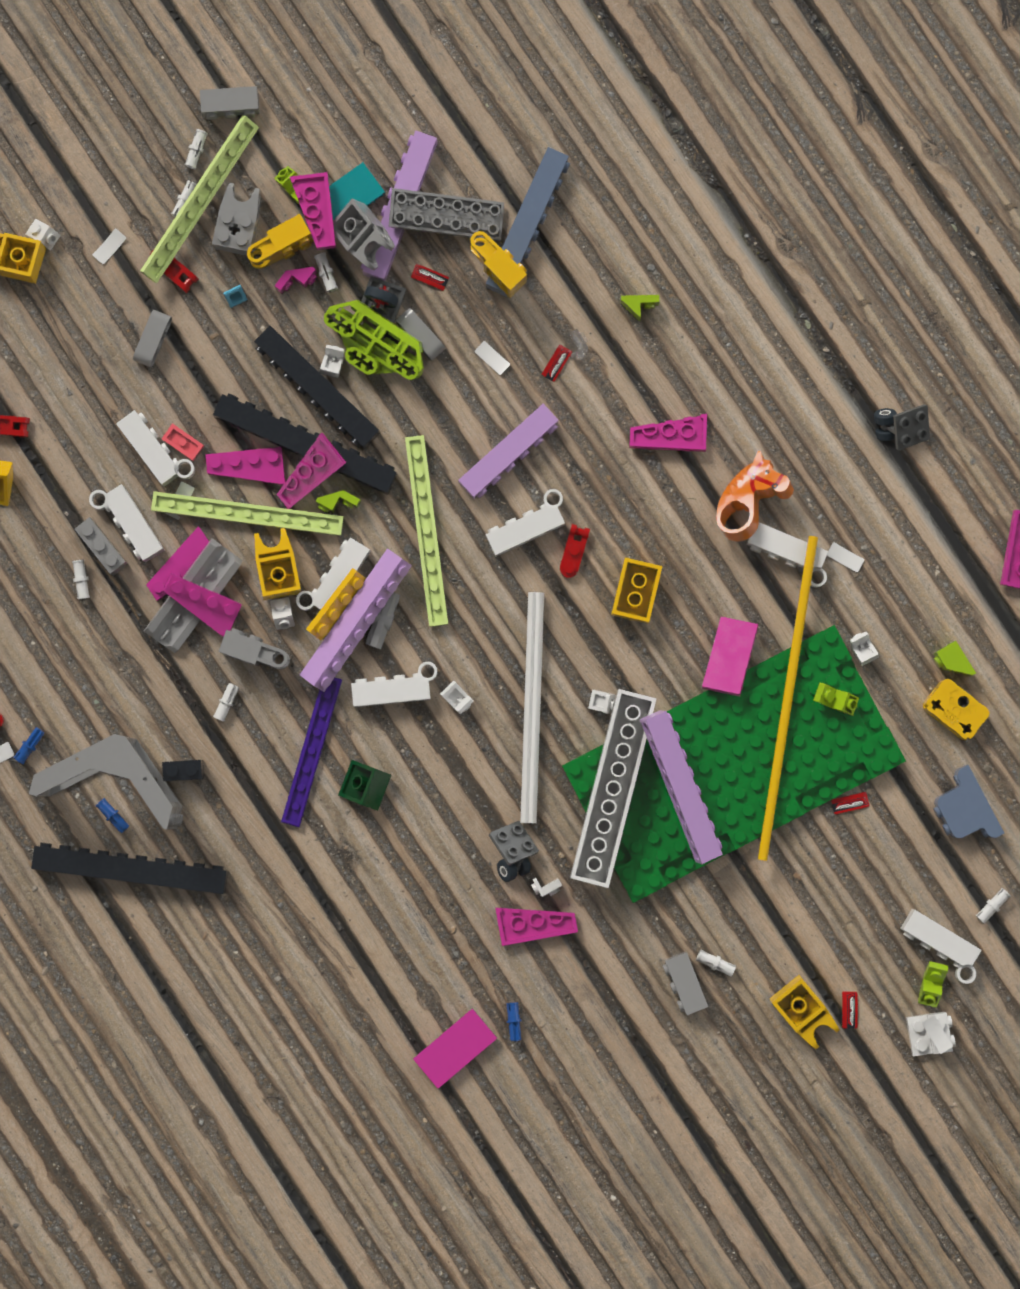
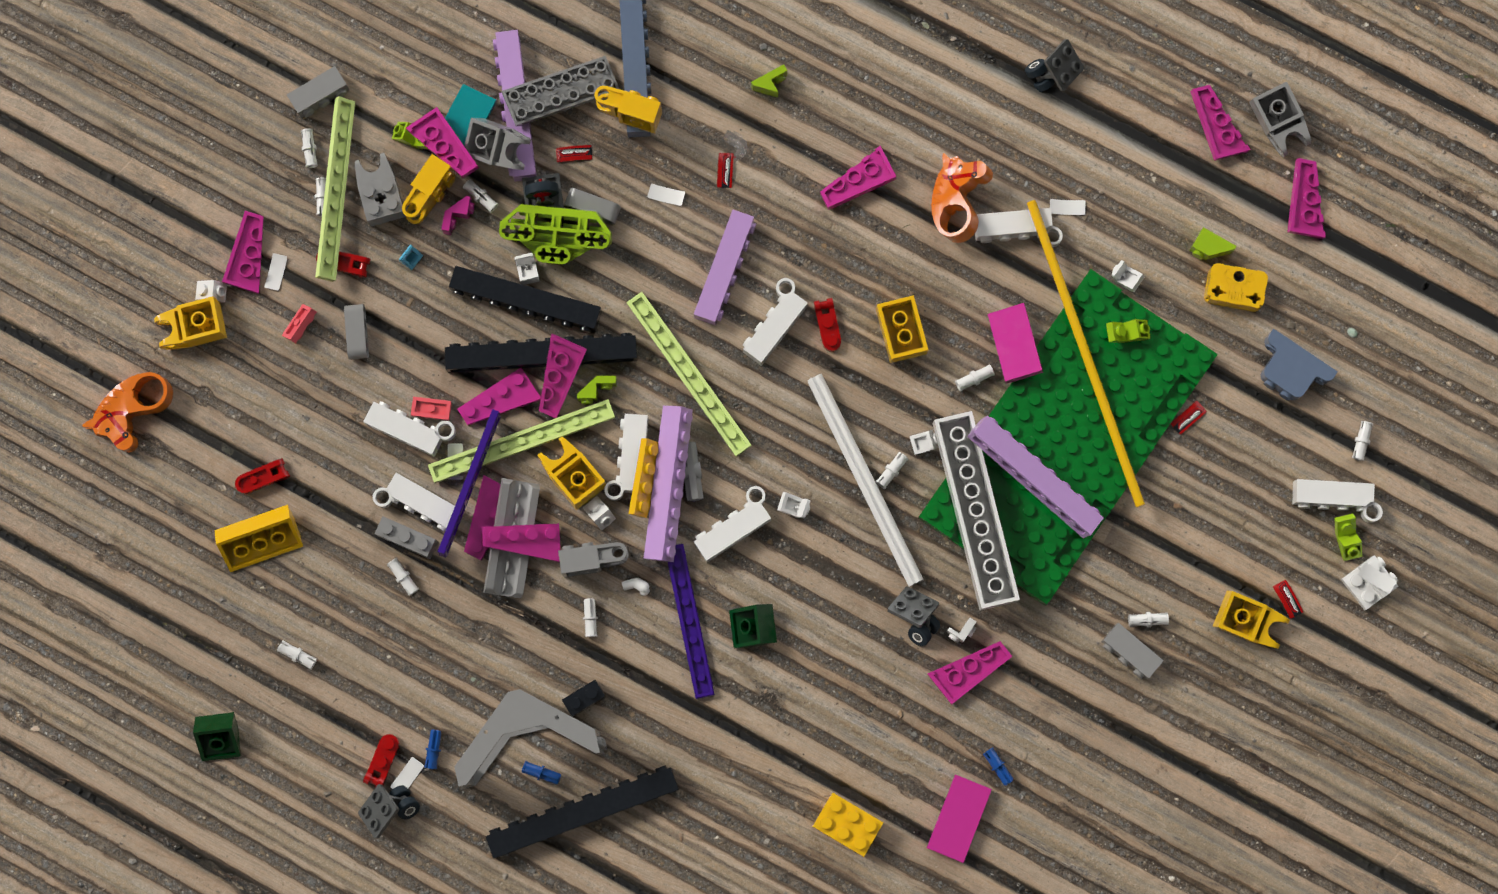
camera: 20 degrees left, 5 degrees down
none -> dark pink wing [222,211,264,294]
none -> coral plate [282,304,317,344]
none -> dark purple tile [438,409,501,558]
none -> white arm [622,578,650,596]
none -> yellow brick [812,792,883,857]
none -> white pin [876,452,908,489]
none -> white pin [955,364,995,391]

